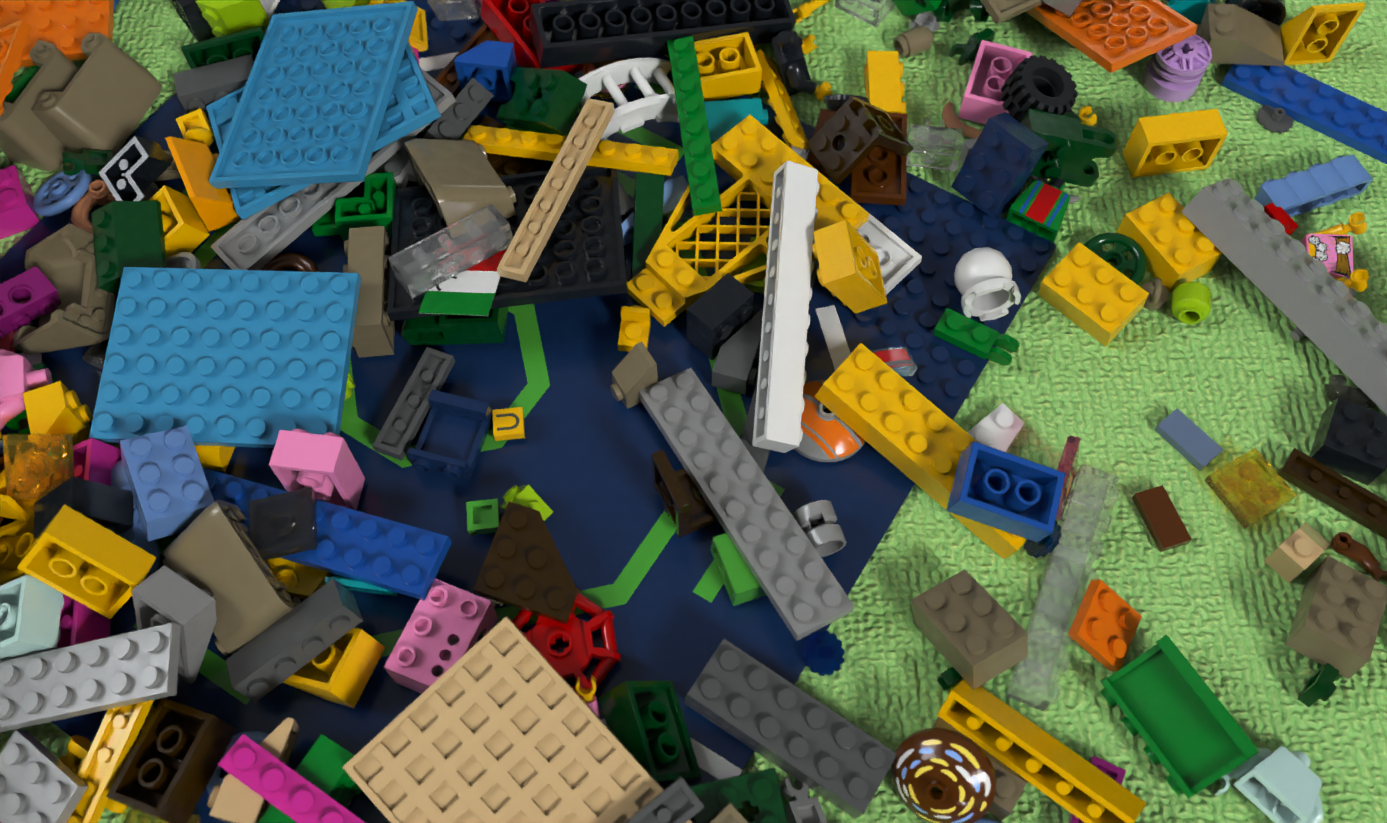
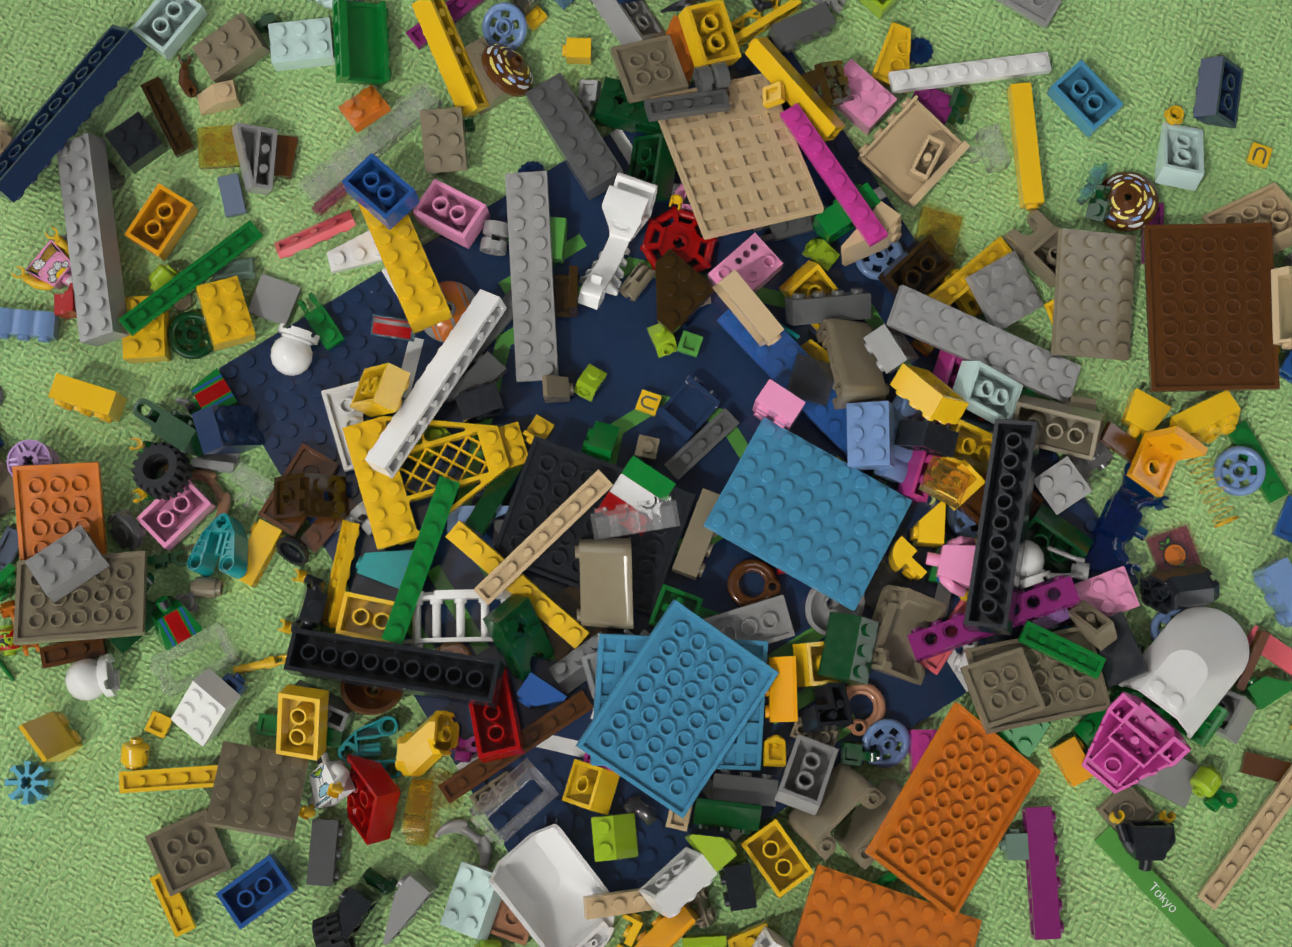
camera: 155 degrees left, 20 degrees up
none -> dark grey plate [107,509,146,551]
none -> green plate [118,220,263,337]
none -> light orange brick [124,183,199,262]
none -> teal connector [187,513,248,579]
none -> sand green tile [213,257,256,281]
none -> light grey wedge [231,122,278,195]
none -> light grey tile [248,274,302,327]
none -> light aqua brick [268,17,335,71]
none -> coral plate [274,210,356,259]
none -> bright pink brick [412,179,491,249]
none -> lime bracket [574,364,607,401]
none -> white piece [578,172,658,310]
none -> green brick [581,421,620,463]
none -> dark tan arm [619,261,656,302]
none -> dark tan brick [635,435,660,463]
none -> tan piece [712,270,785,347]
none -> yellow brick [740,818,814,898]
none -> light grey brick [774,734,839,815]
none -> lime bracket [802,238,840,271]
none -> yellow brick [888,536,927,582]

